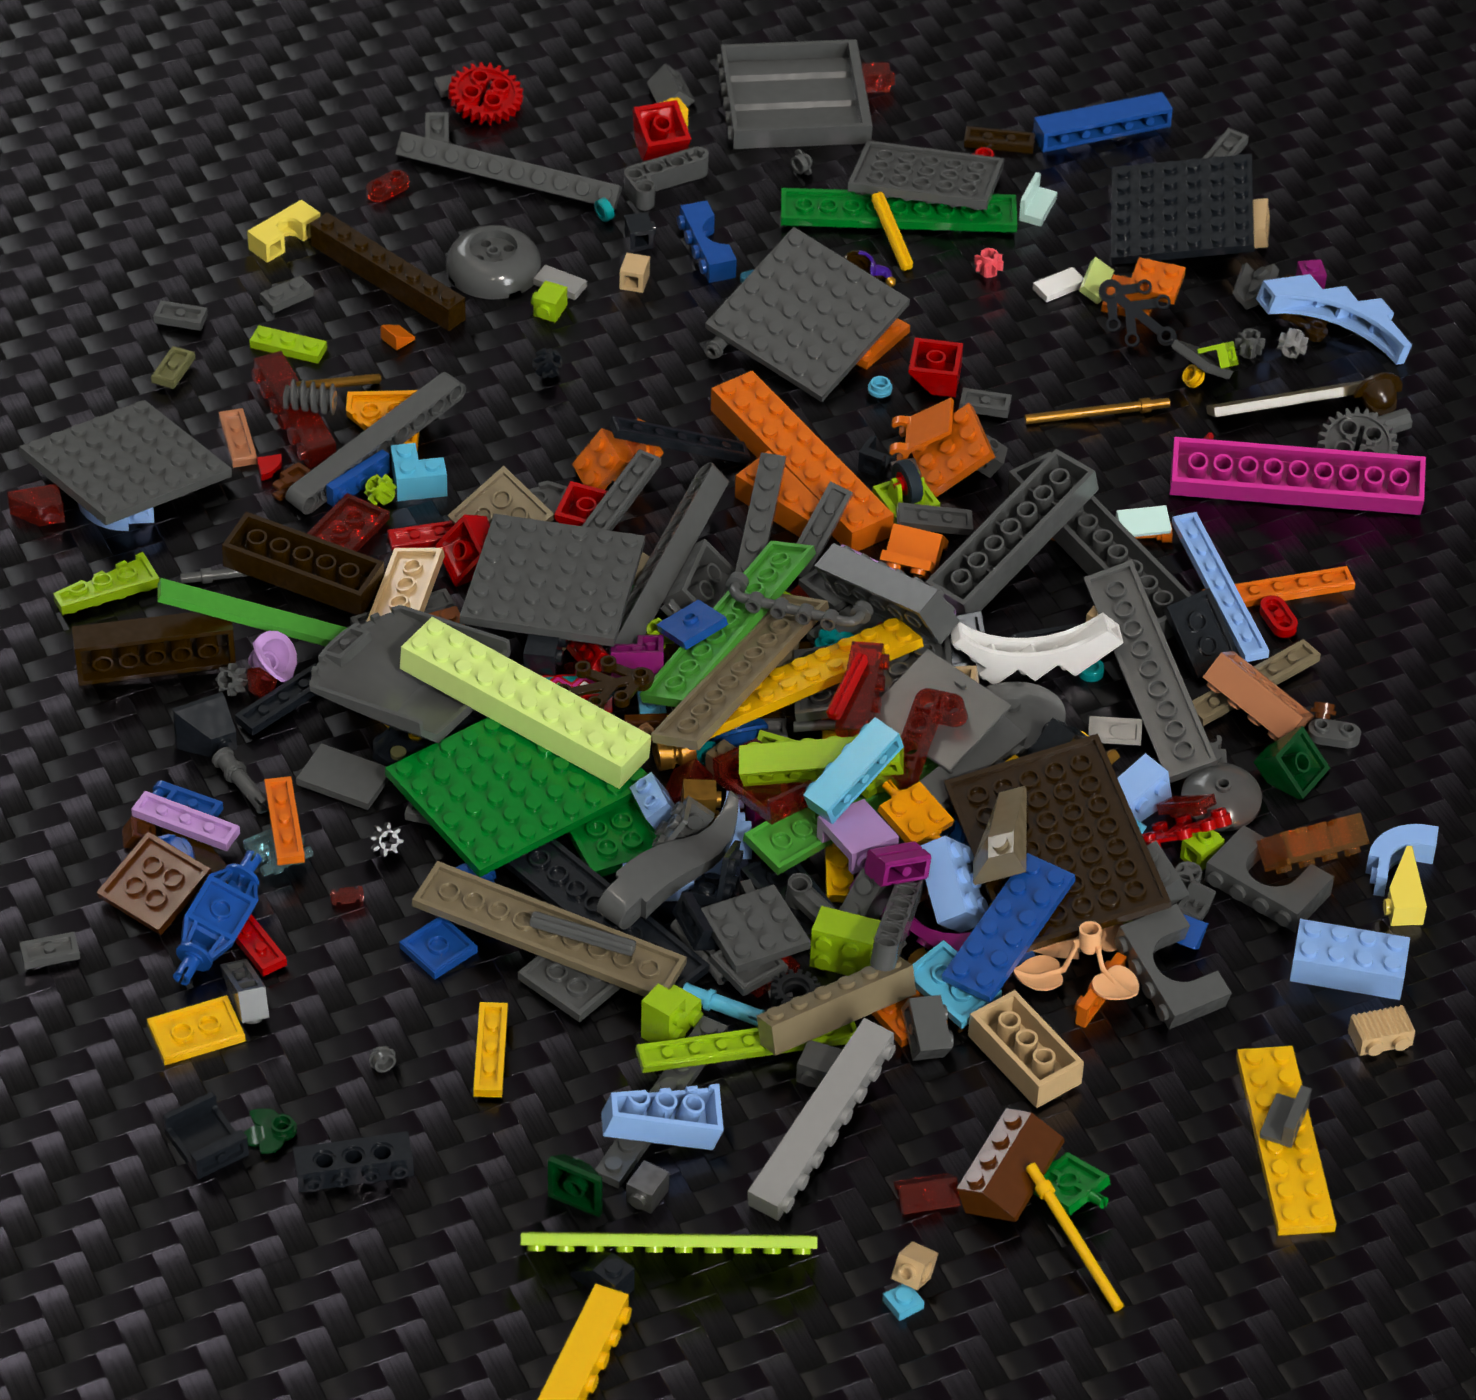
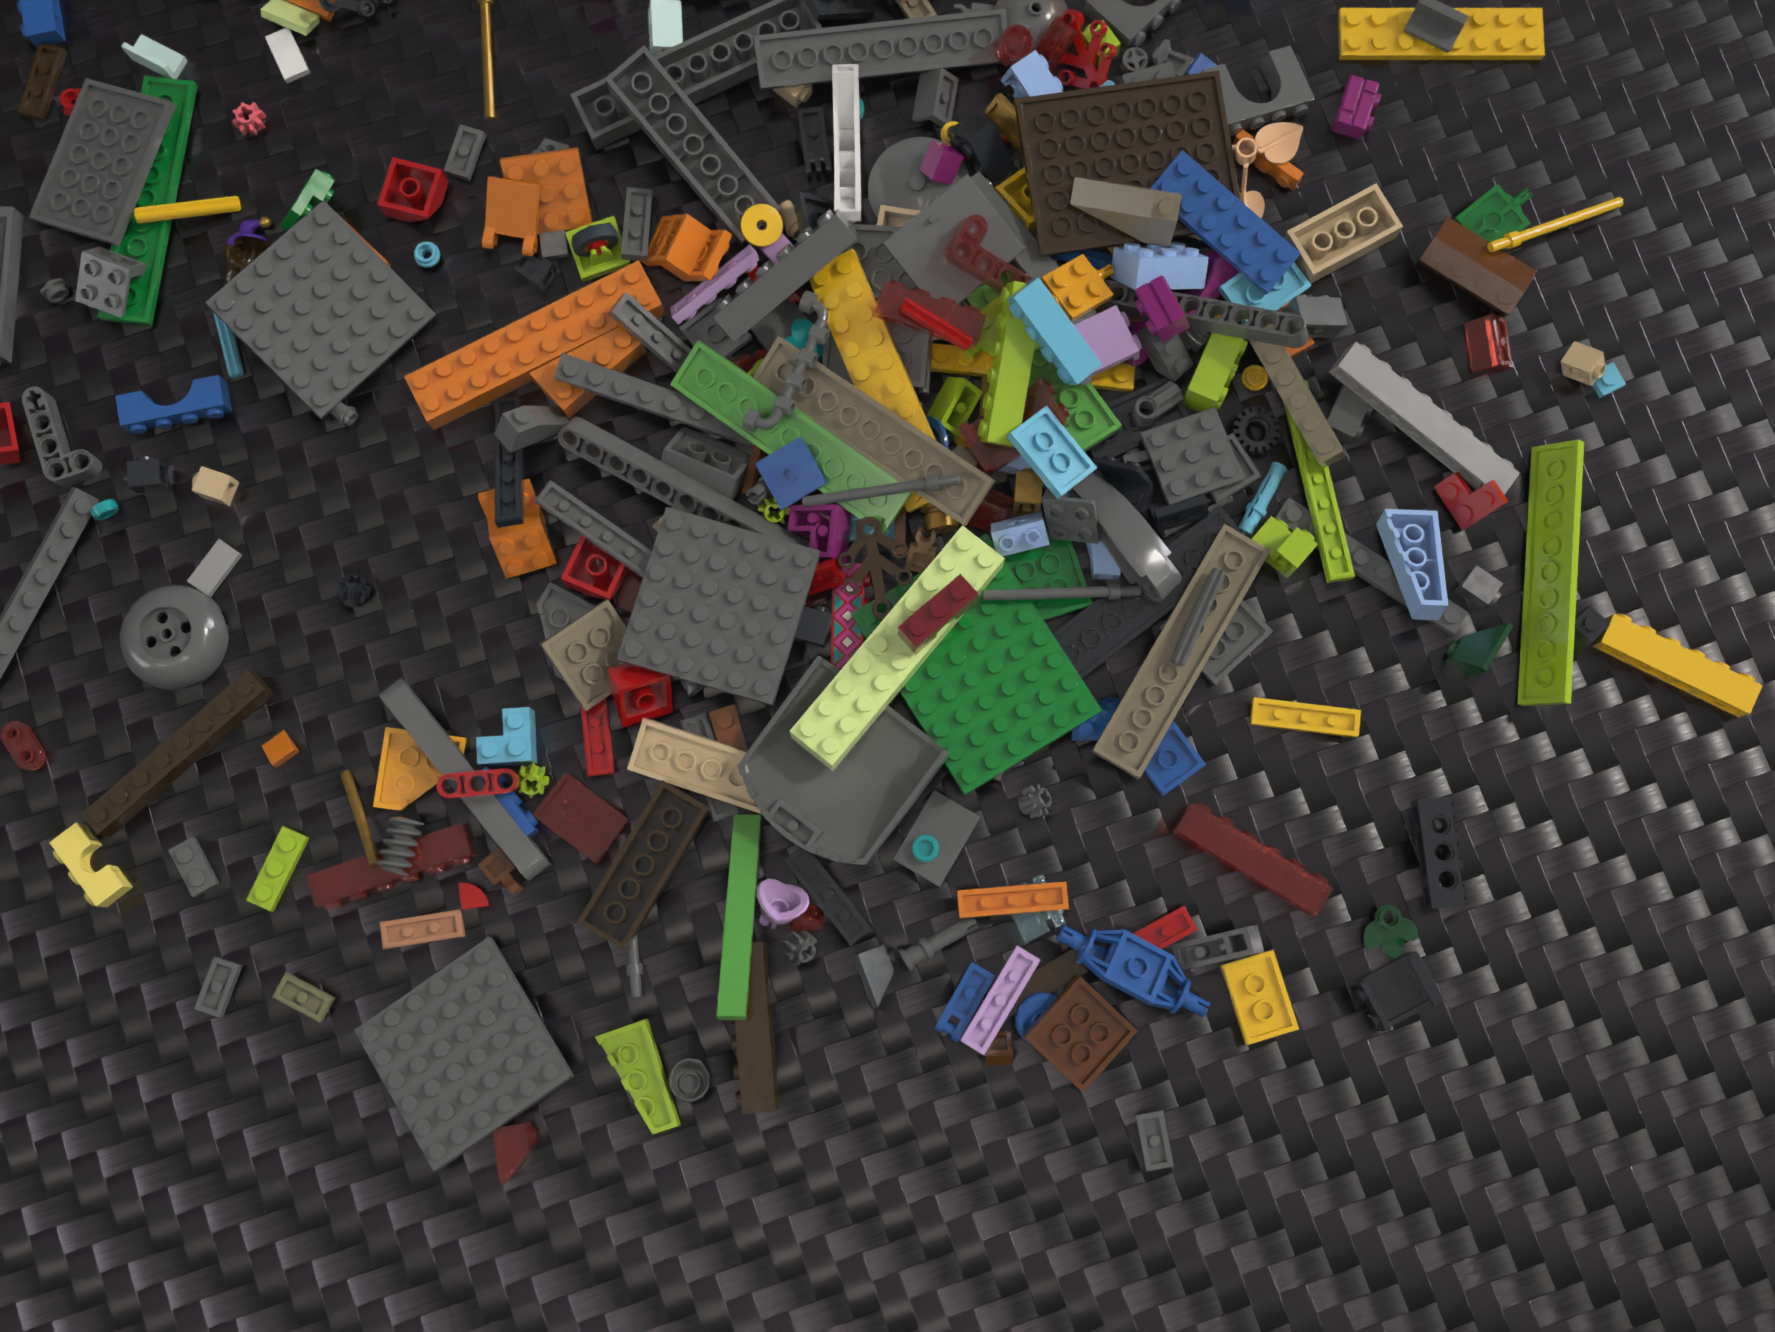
camera: 80 degrees left, 35 degrees up
clear red piece [330,886,364,905] -> none
dark grey plate [369,1046,396,1072] -> none
lime brick [531,280,567,323] -> none
none -> dark grey bracket [75,246,146,318]
none -> plate [280,169,334,231]
none -> red beam [437,768,520,798]
none -> dark grey slope [495,405,569,453]
none -> dark grey hair [668,1058,710,1102]
none -> yellow piece [741,204,783,248]
none -> dark grey bar [802,474,961,507]
none -> dark red arch [897,574,979,655]
none -> teal tile [912,835,939,862]
none -> magenta panel [919,140,964,184]
none -> dark grey bar [982,583,1141,601]
none -> clear red wheel [994,24,1034,66]
none -> medium azure plate [1007,406,1097,500]
none -> clear red brick [1172,802,1333,917]
none -> magenta brick [1332,75,1381,139]
none -> red plate [1434,471,1509,531]

